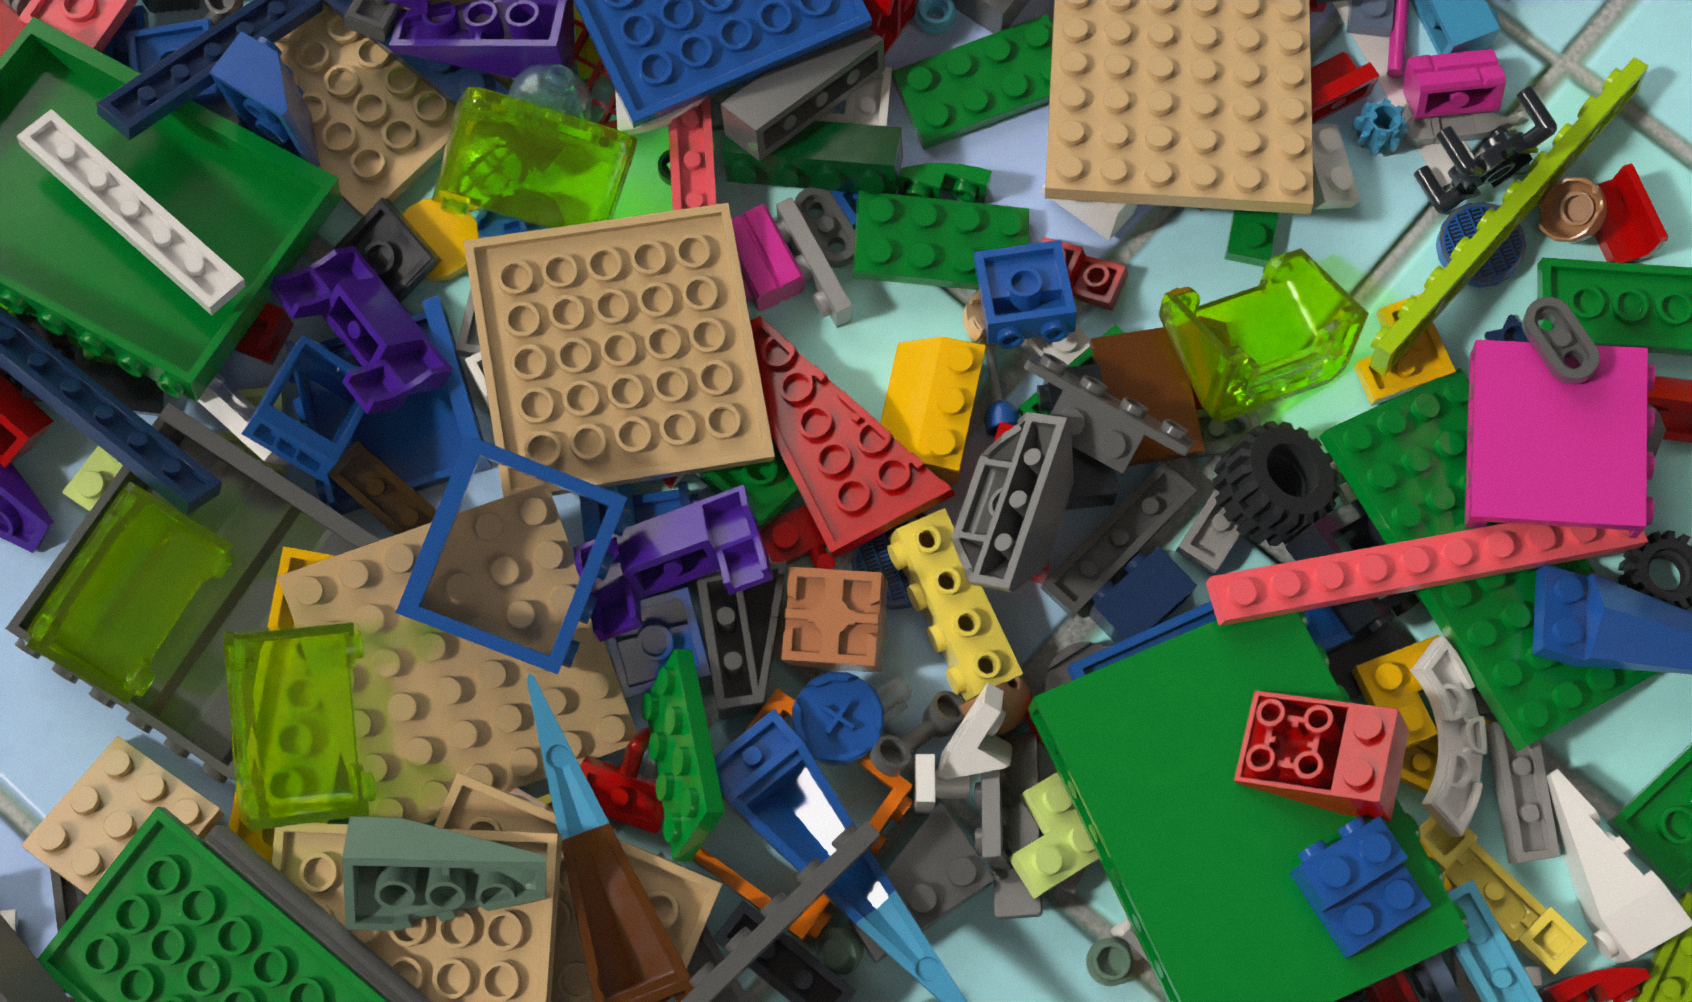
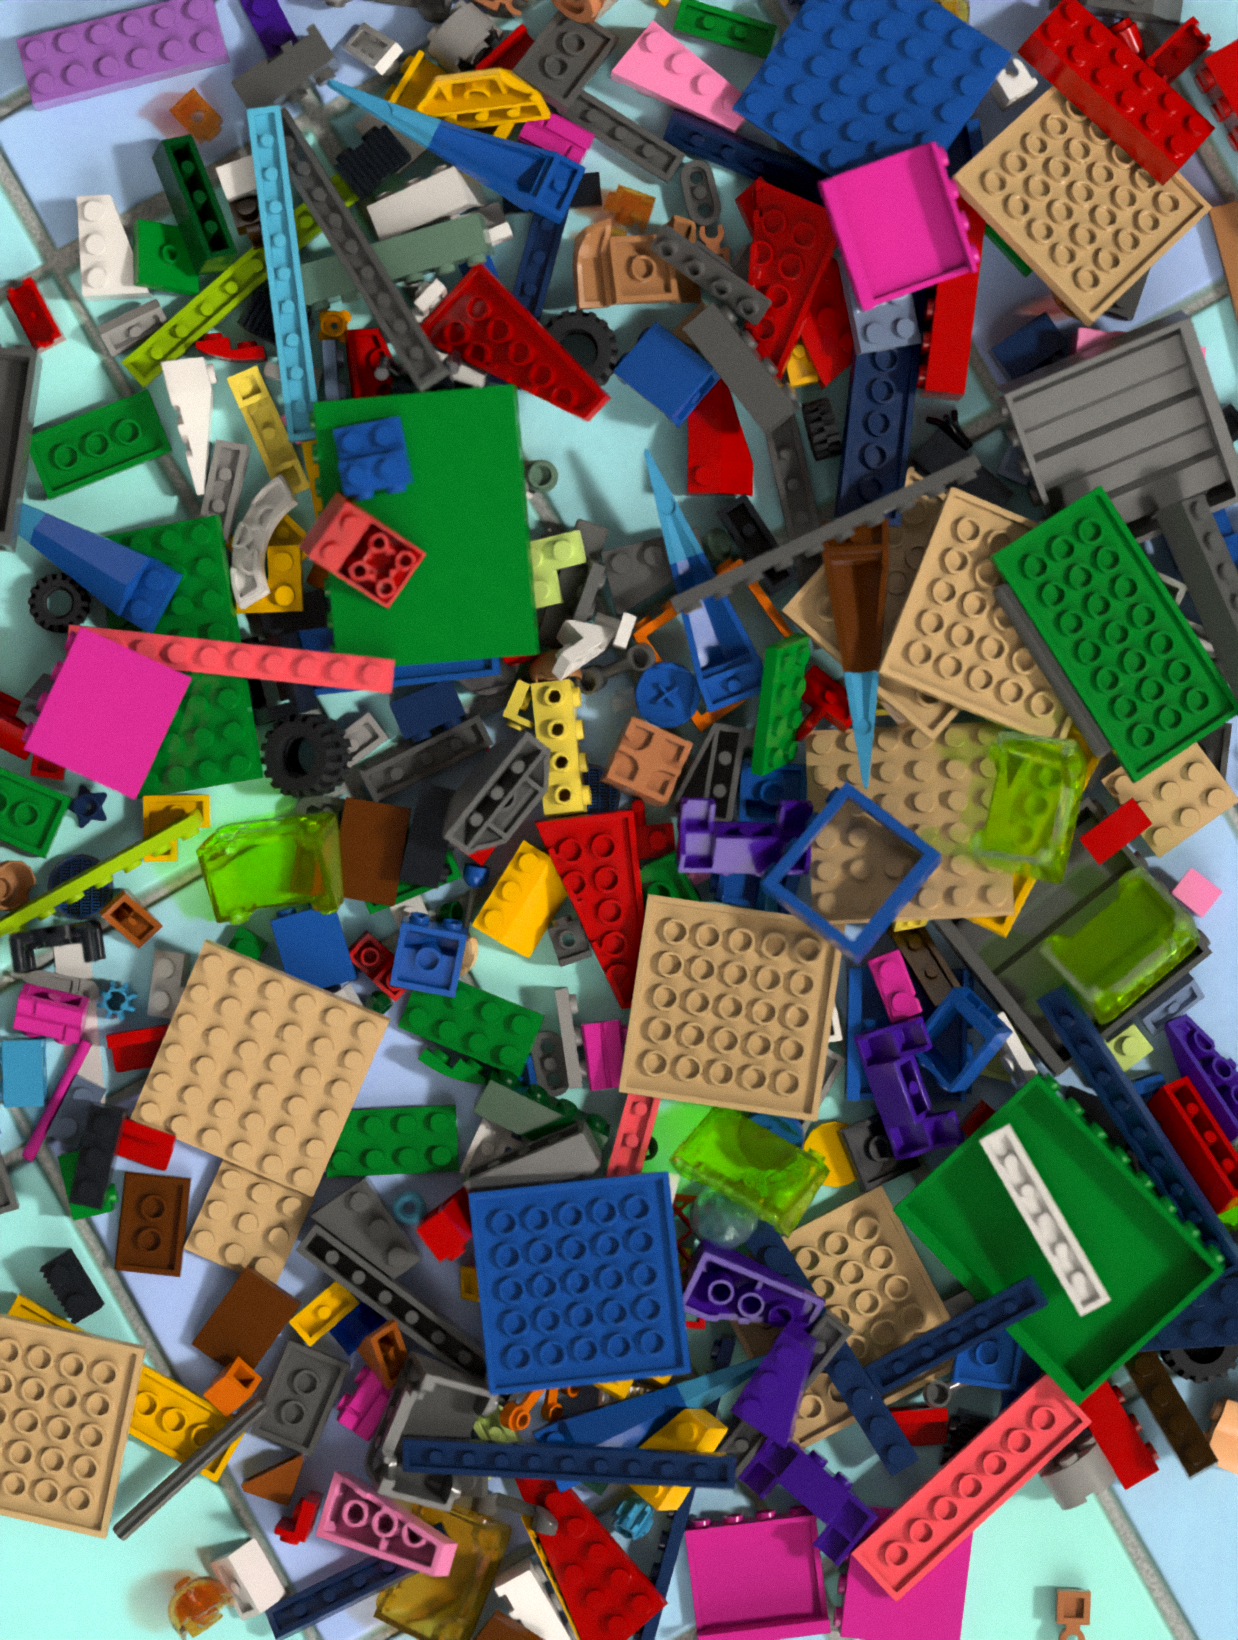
camera: 160 degrees left, 15 degrees up
blue slope [209,31,320,167] -> none
sand green wedge [342,816,547,931] -> none
dark grey bracket [1024,353,1195,474] -> none
dark grey plate [1522,297,1599,384] -> none
none -> dark orange slope [99,889,163,948]
none -> blue panel [270,898,358,989]
none -> dark green hinge [365,991,394,1015]
none -> dark green hinge [435,901,463,923]
none -> light yellow bracket [502,680,535,731]
none -> dark grey brick [547,914,592,967]
none -> dark pink brick [866,948,922,1023]
none -> red slope [1079,797,1153,865]
none -> blue plate [1130,1071,1166,1099]
none -> sand blue plate [1137,973,1205,1037]
none -> bright pink panel [1168,868,1222,918]

